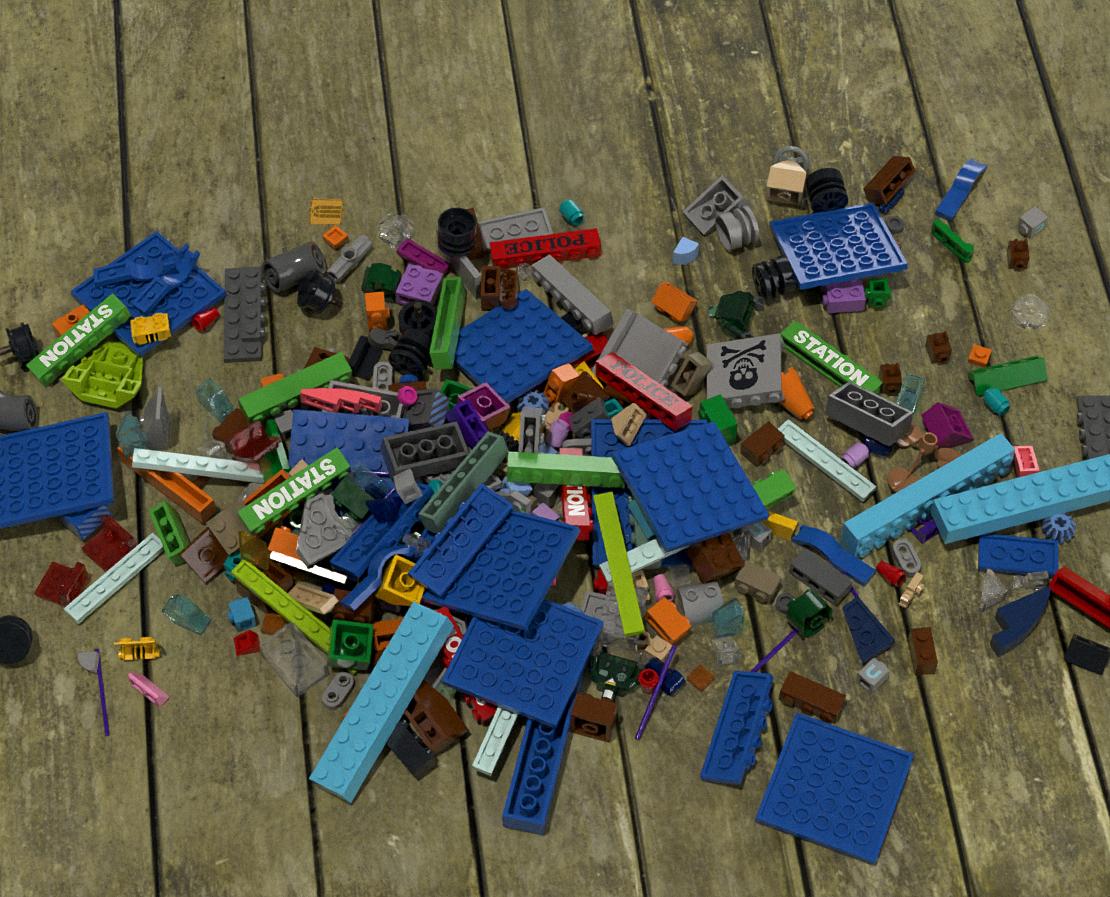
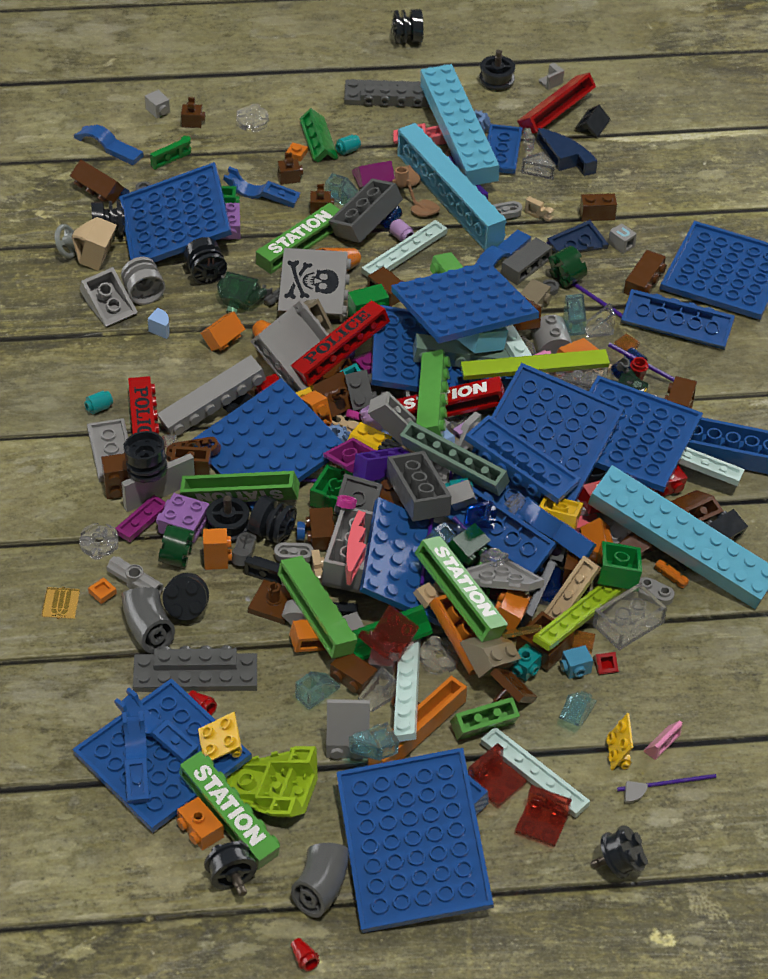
camera: 90 degrees left, 10 degrees down
tan slope [611,403,647,446] -> none
red cone [876,561,906,587] -> none
none -> blue piece [223,166,300,208]

